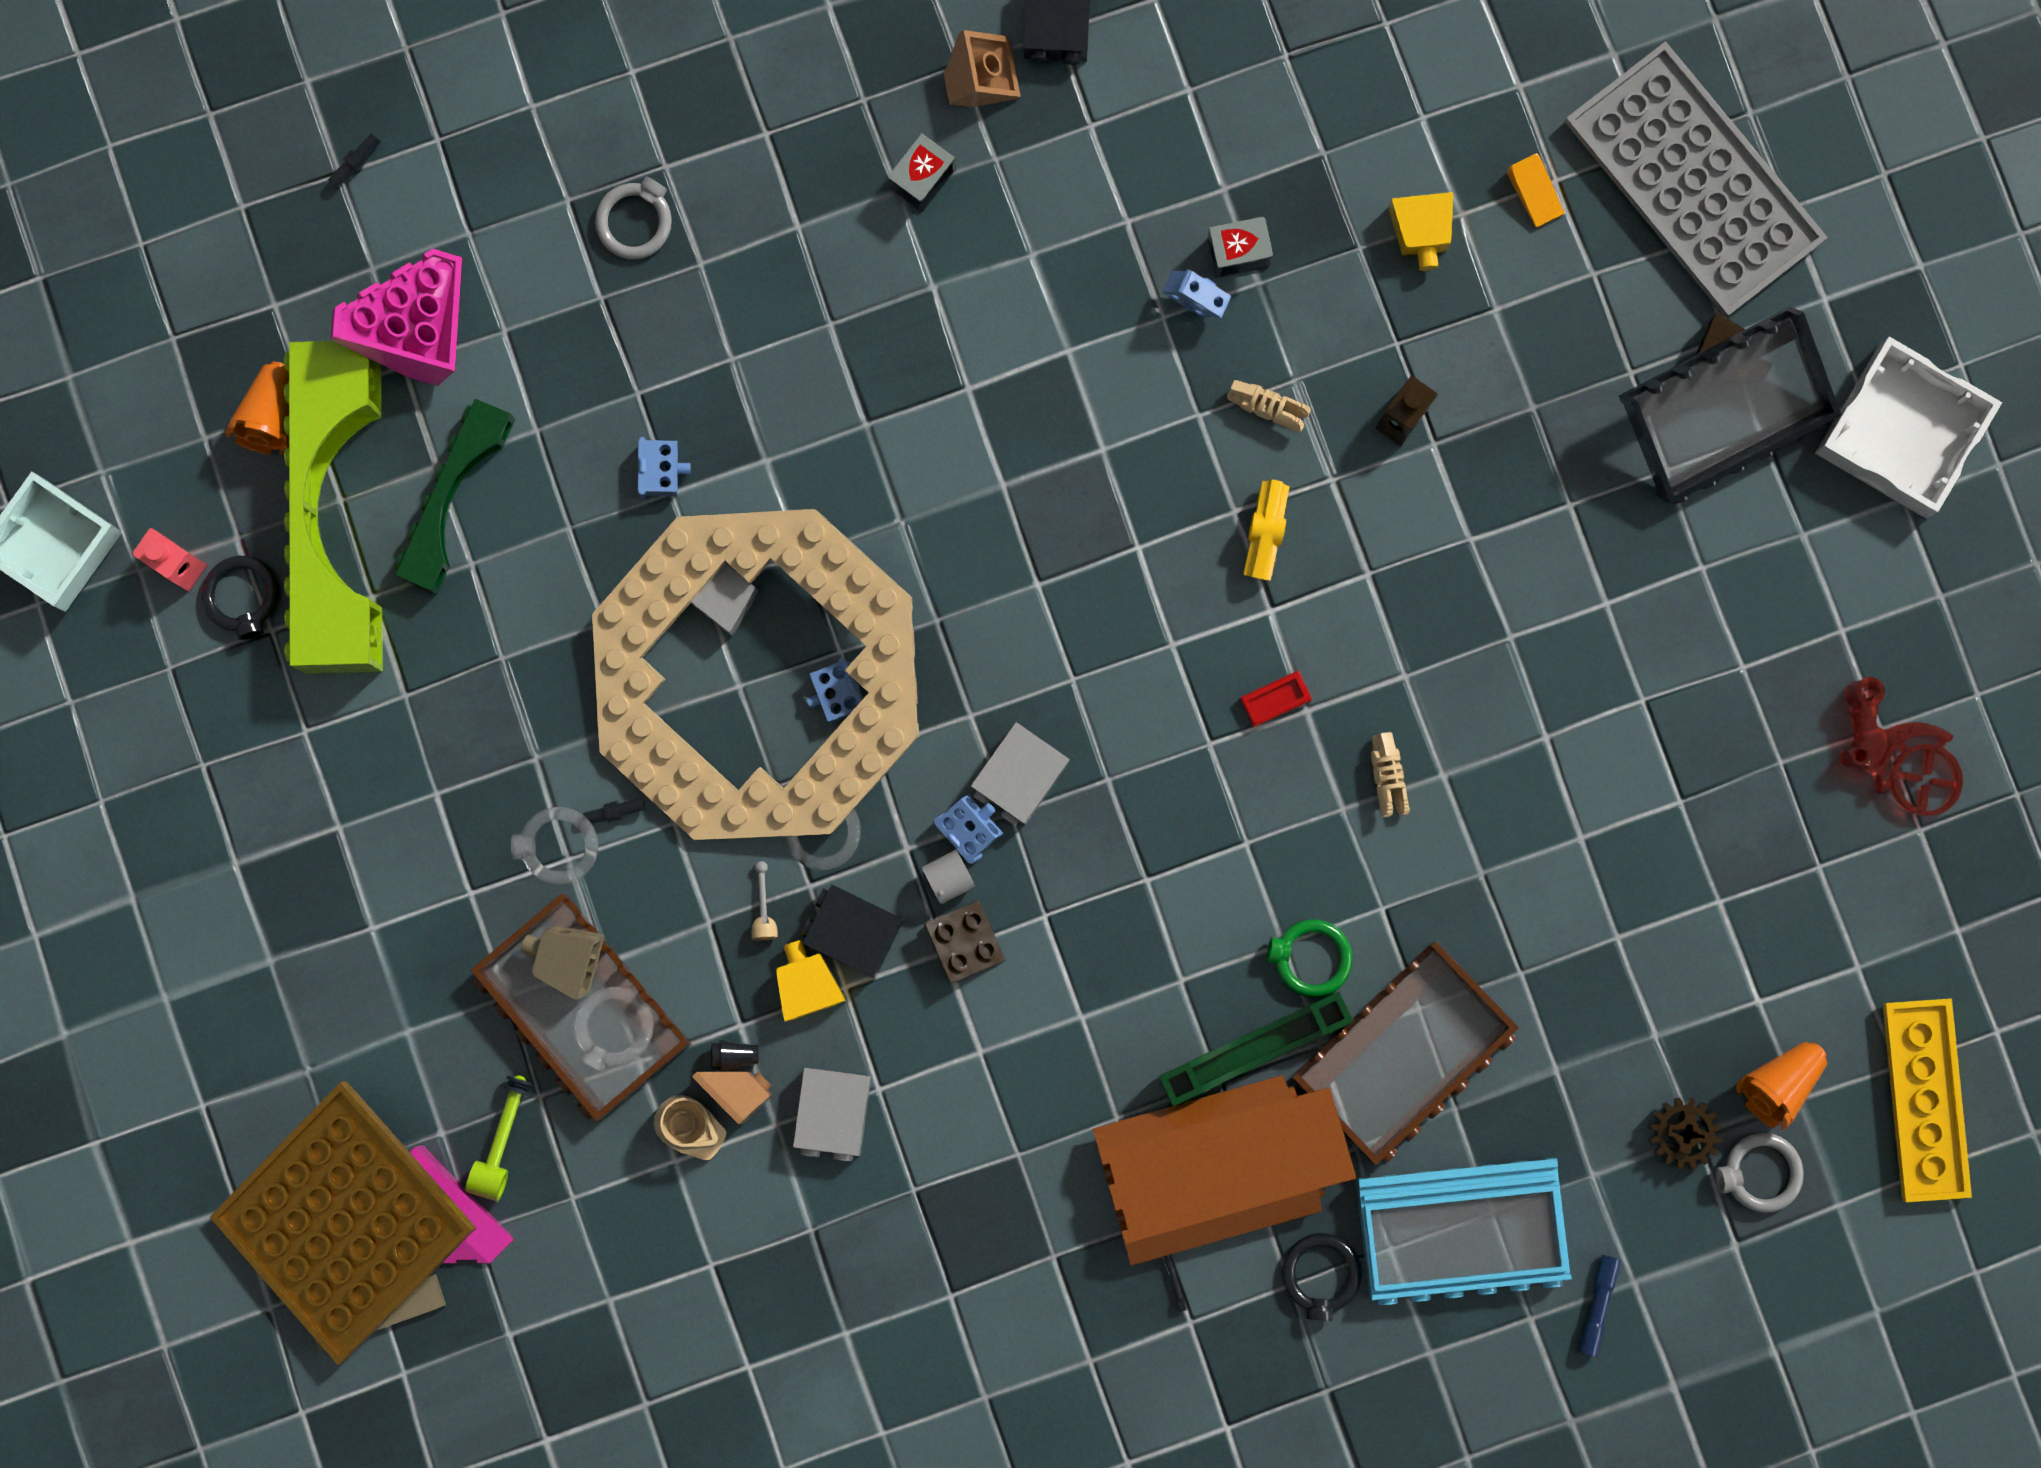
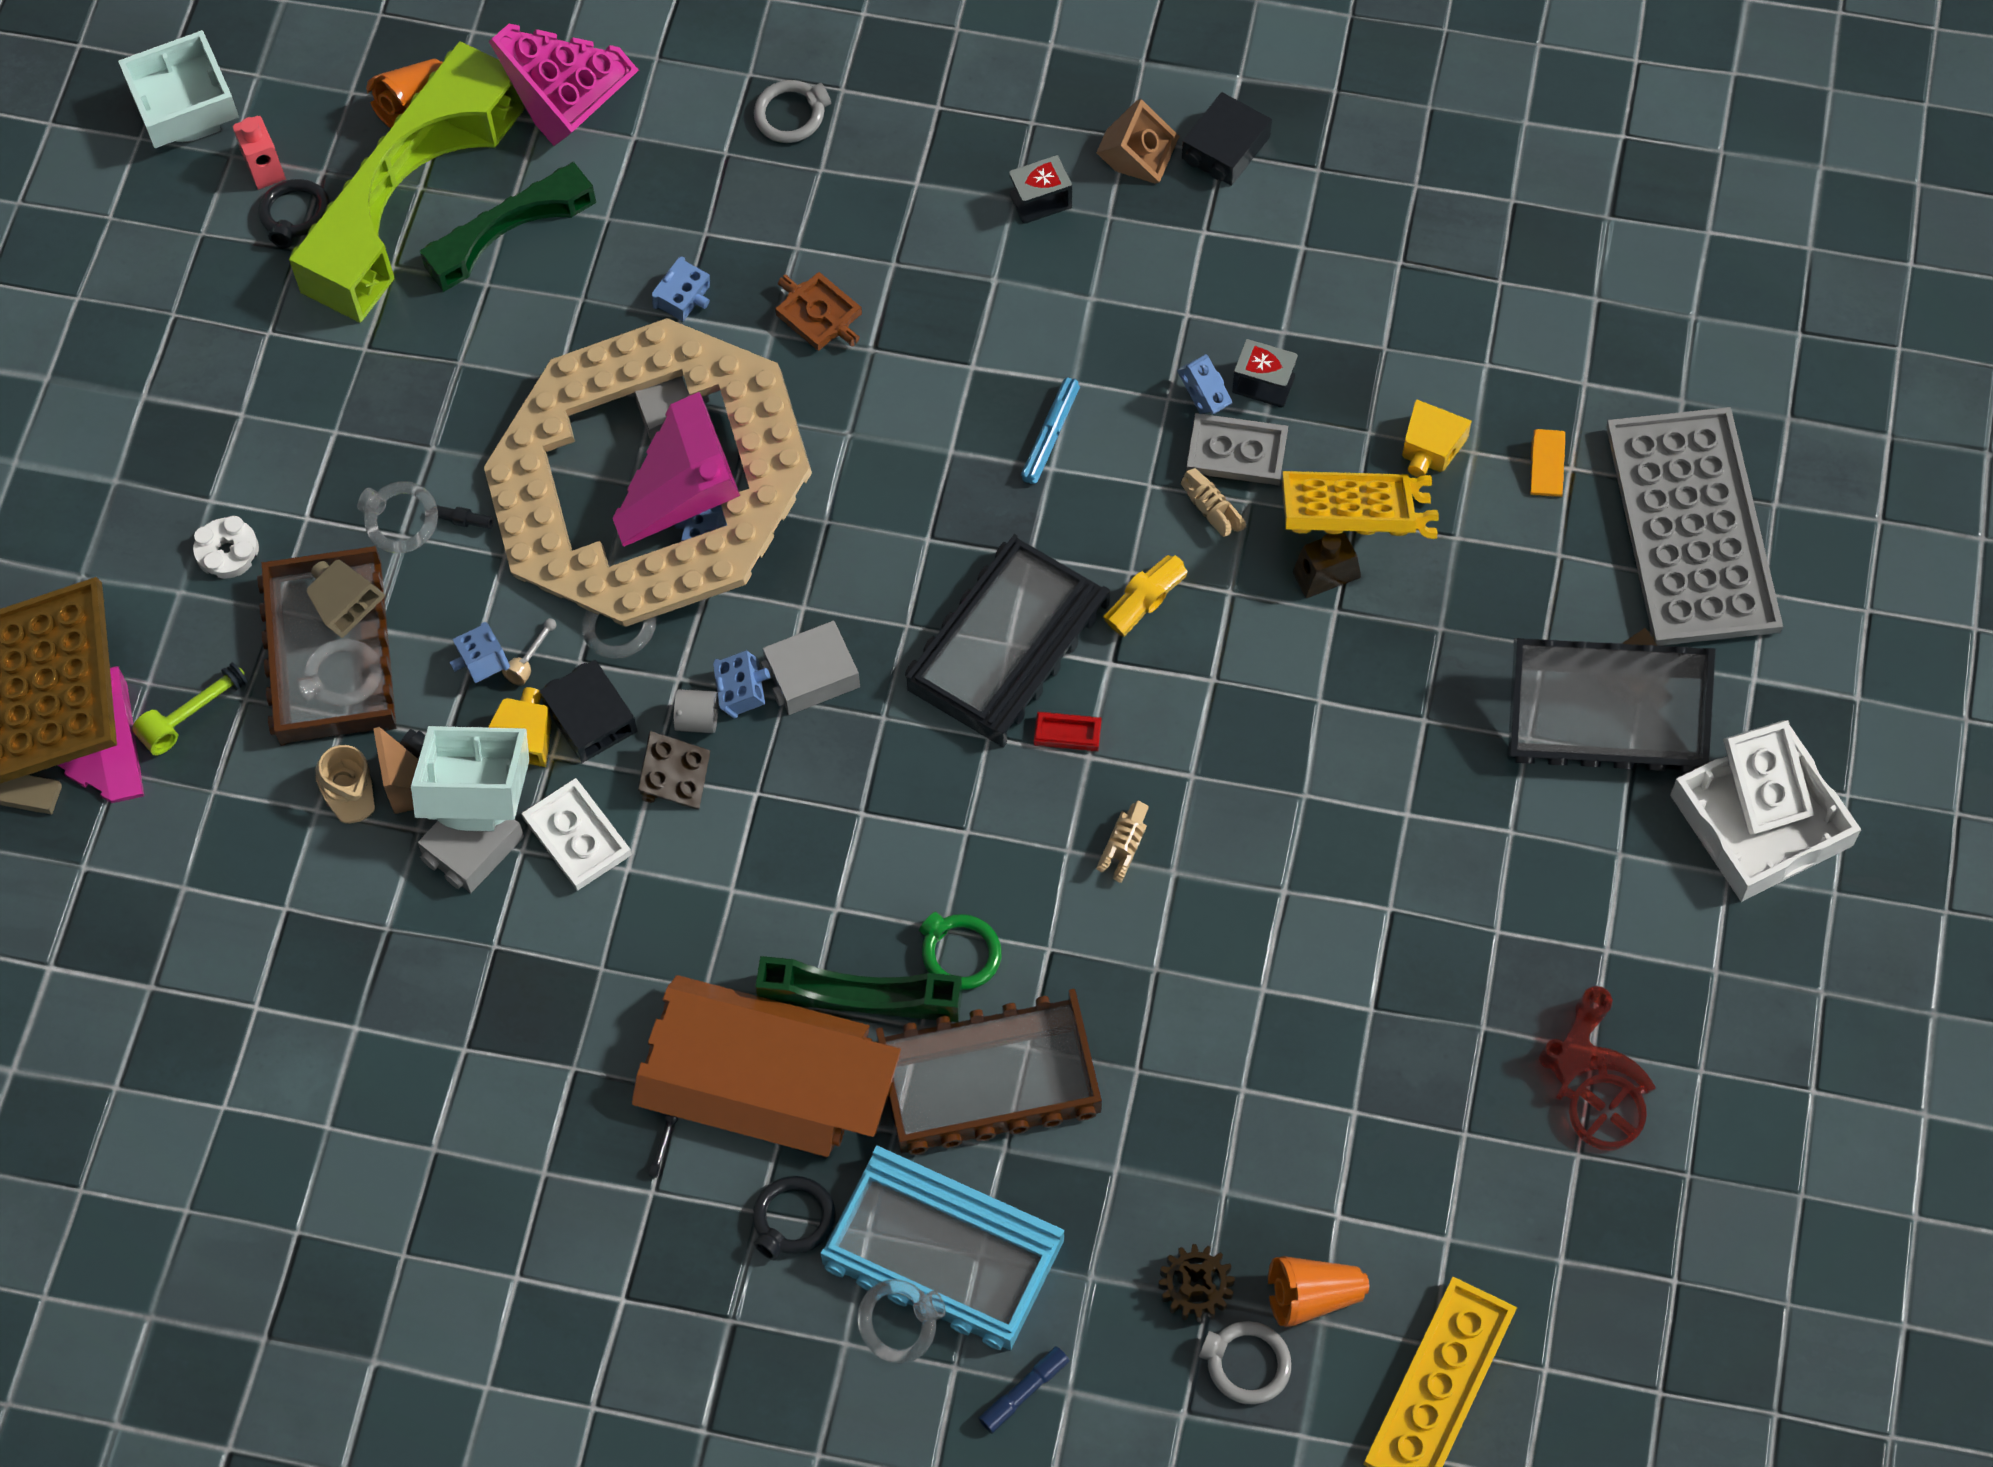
camera: 30 degrees right, 20 degrees down
none -> white plate [193,516,259,579]
none -> light aqua container [411,726,529,831]
none -> medium blue piece [450,622,510,683]
none -> white plate [521,778,632,891]
none -> dark pink slope [613,392,740,547]
none -> dark orange plate [775,272,862,351]
none -> clear piece [858,1279,946,1363]
none -> window [905,534,1110,748]
none -> dark azure axle [1021,377,1080,484]
none -> light grey plate [1186,413,1288,486]
none -> yellow plate [1282,471,1439,539]
none -> white plate [1723,720,1815,834]

